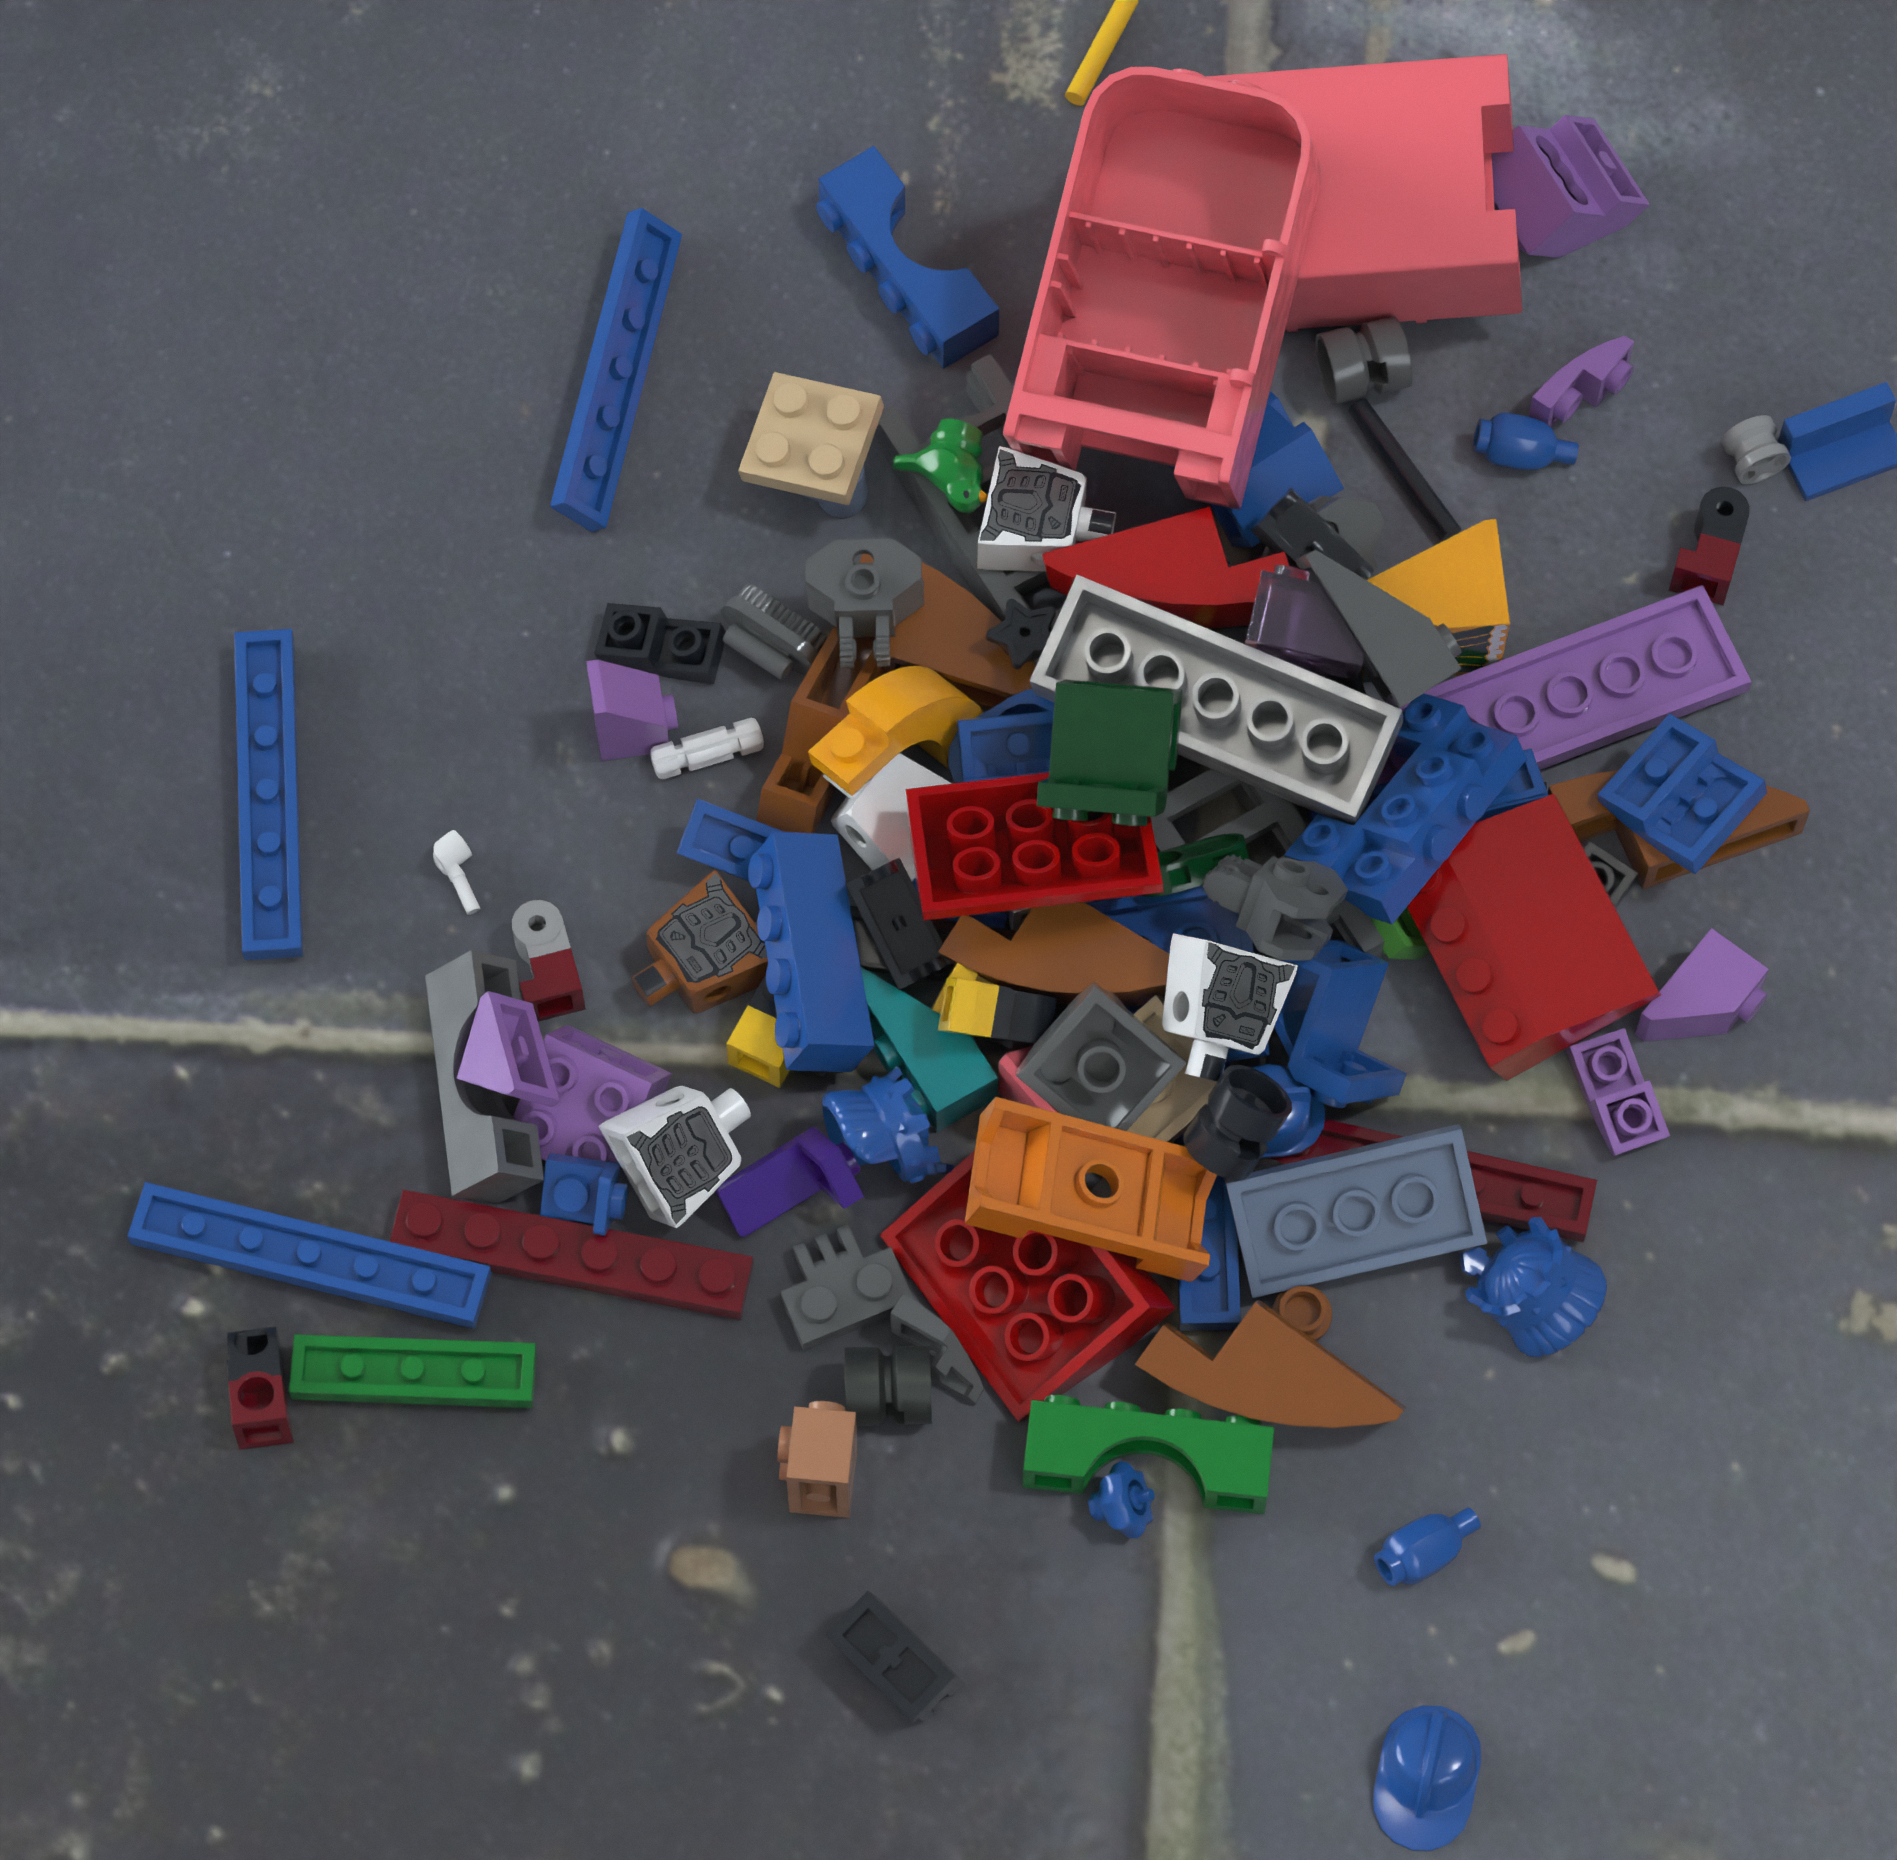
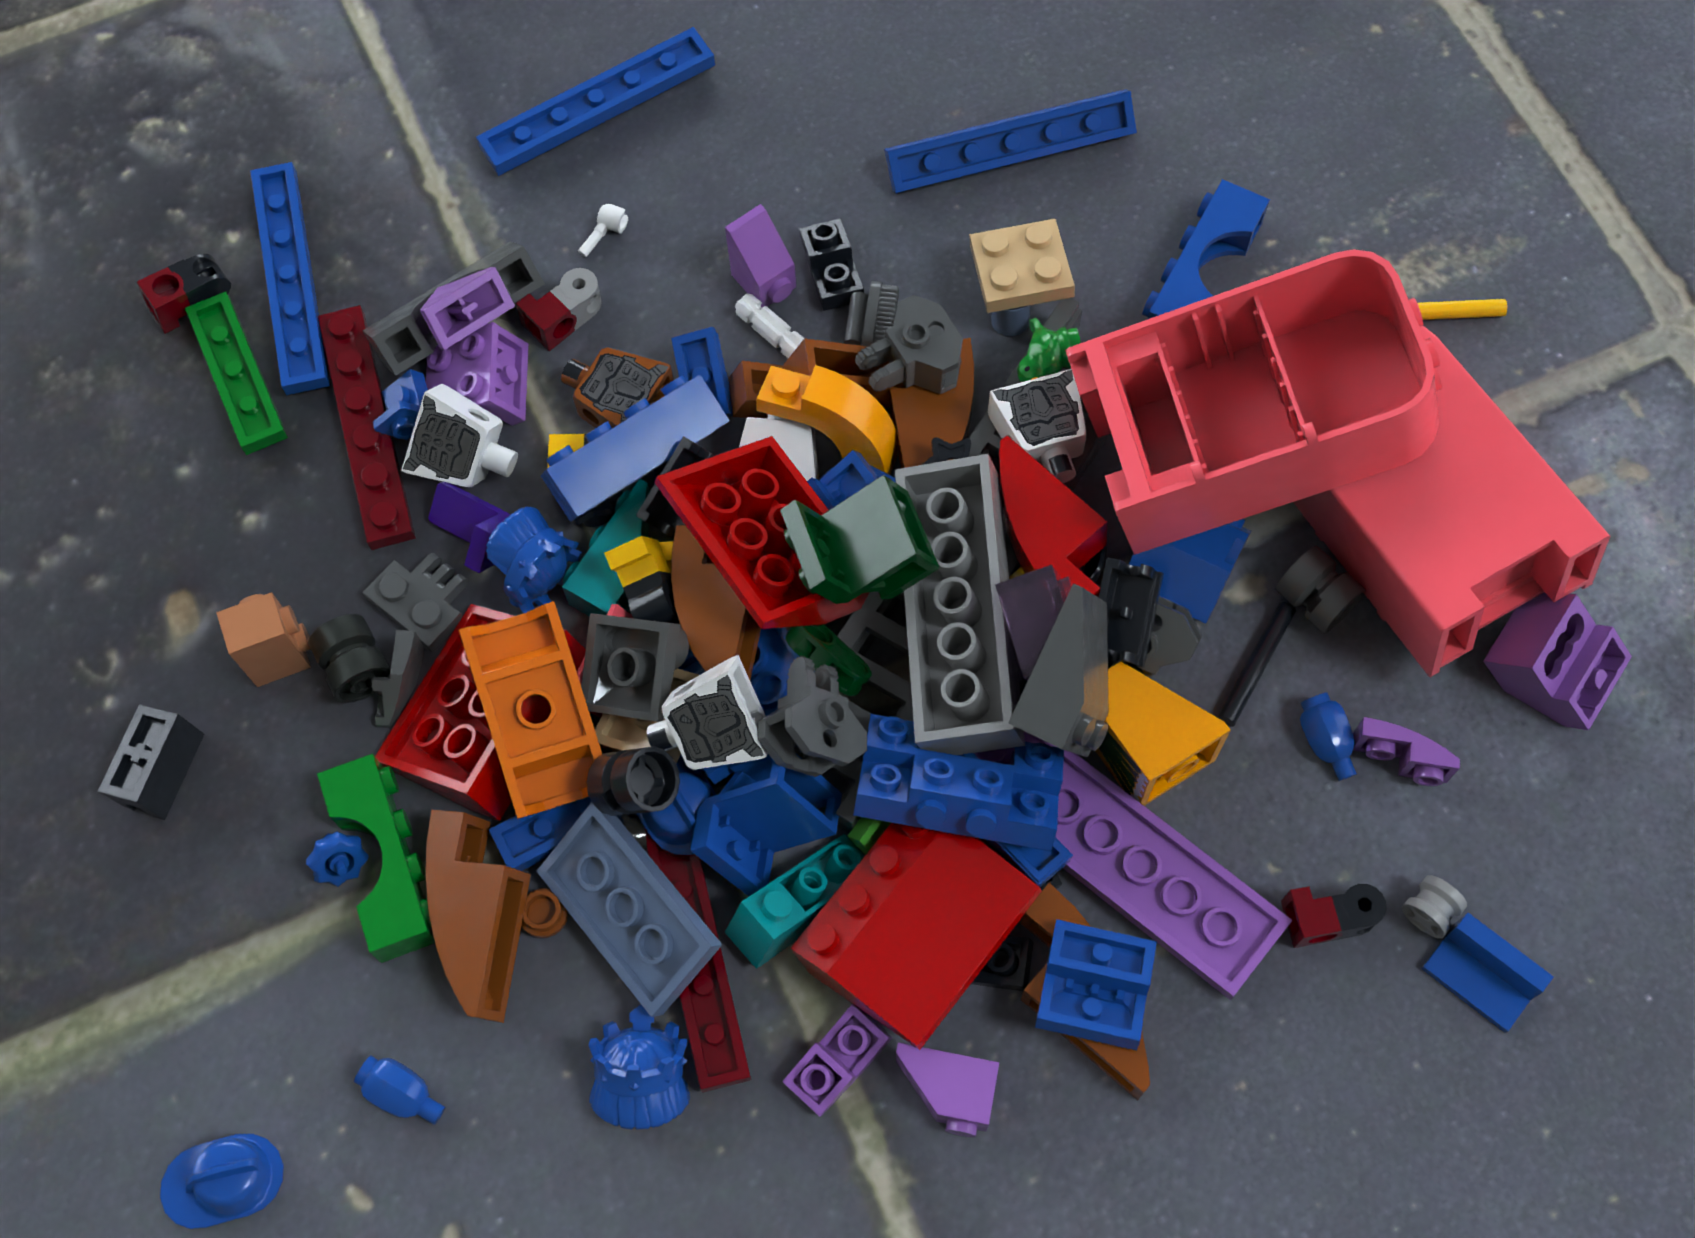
camera: 65 degrees right, 0 degrees up
none -> teal slope [725,834,865,969]

